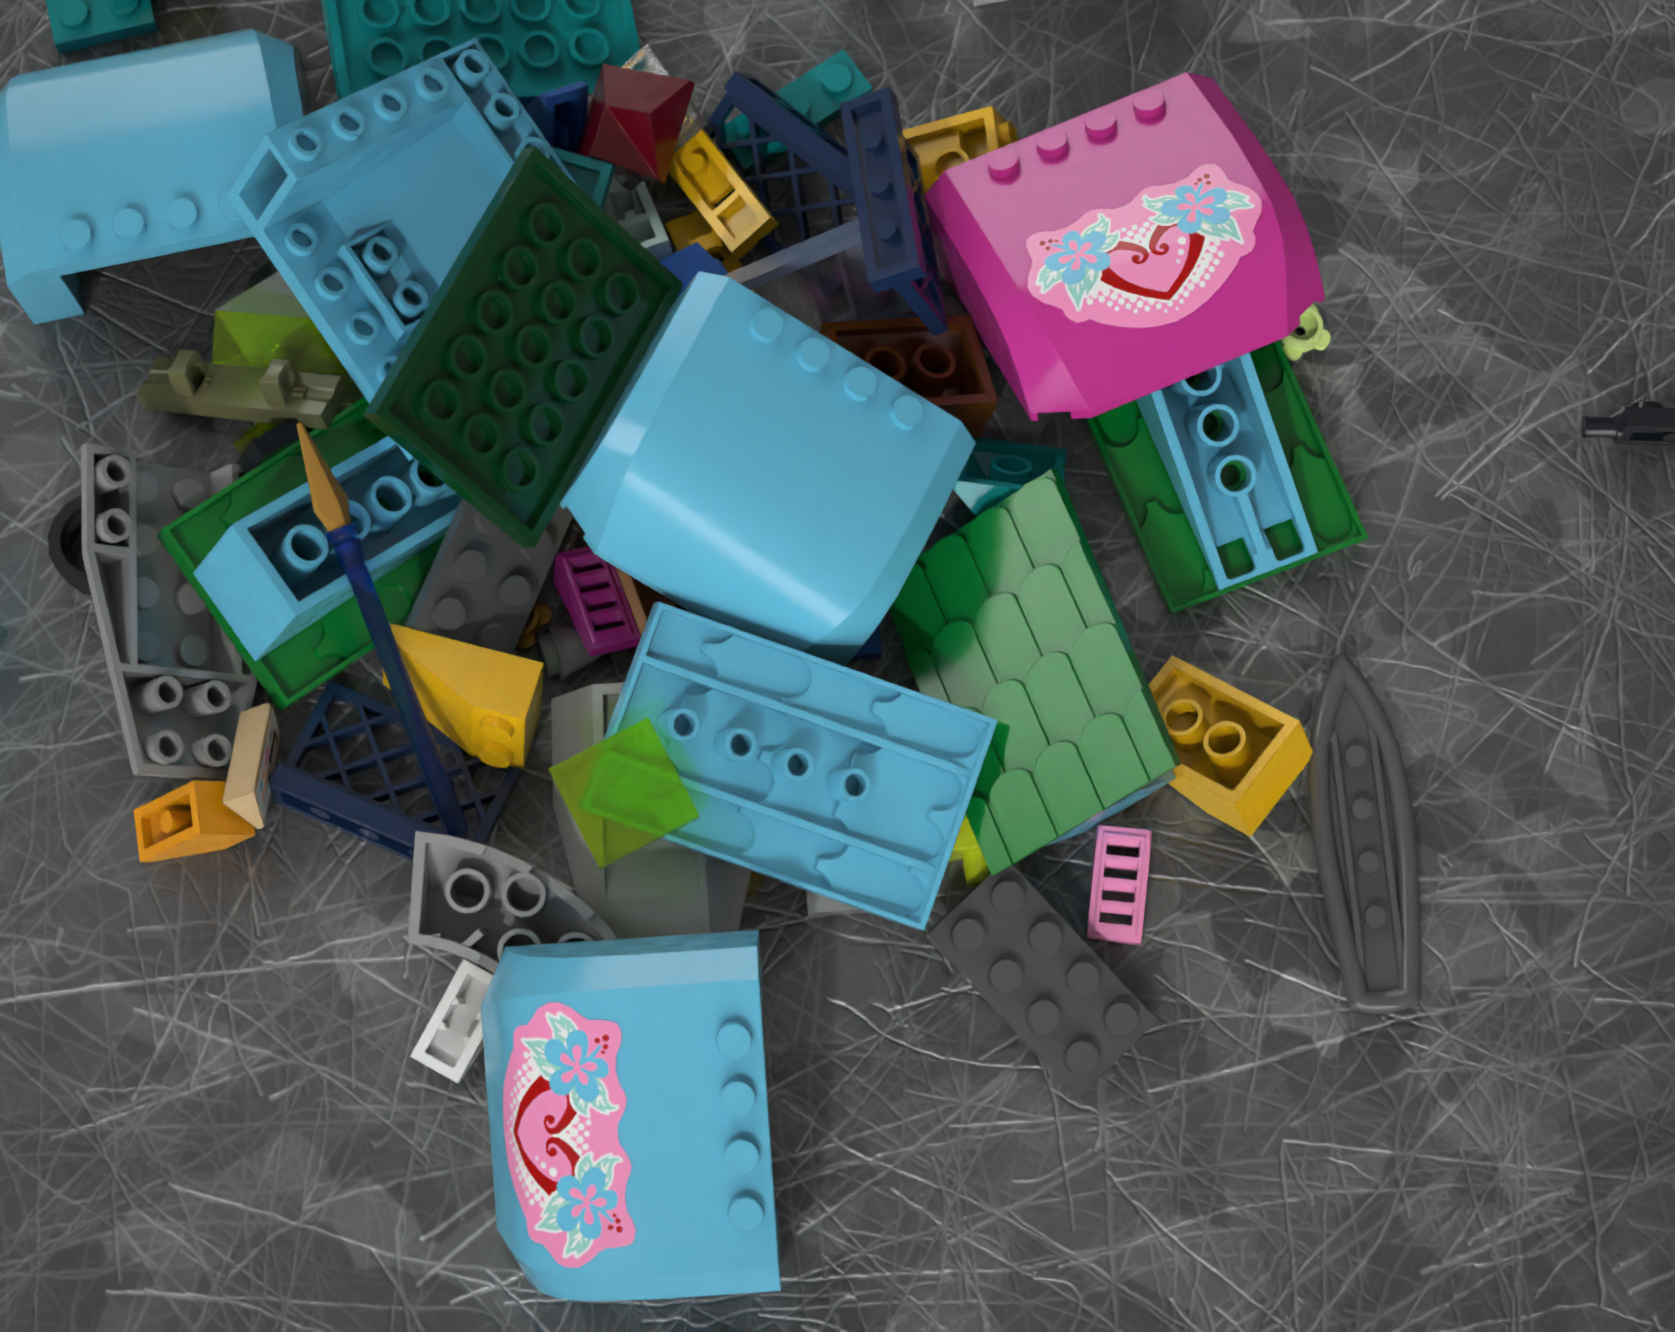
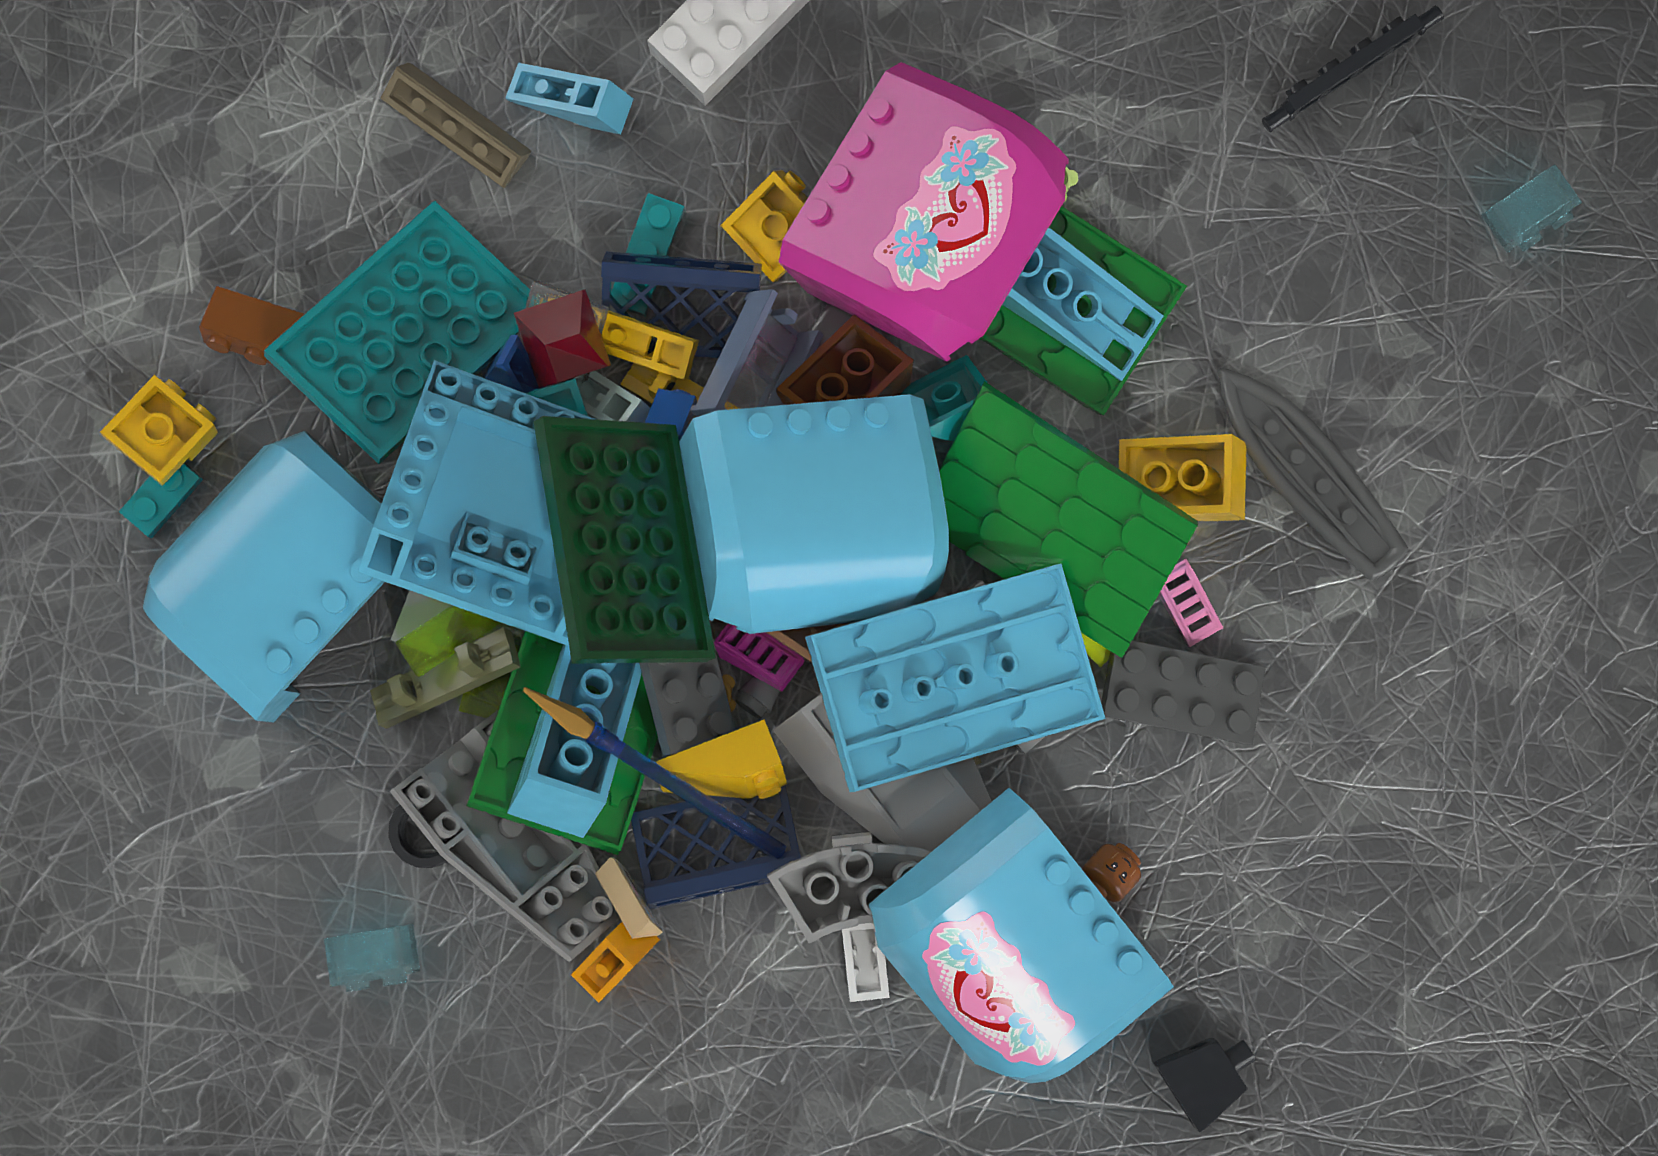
camera: 40 degrees left, 10 degrees up
black tile [238,419,299,474] -> none
clear neon green tile [548,717,700,870] -> none
dark blue fence [840,86,949,336] -> none
none -> dark orange head [1082,843,1141,902]

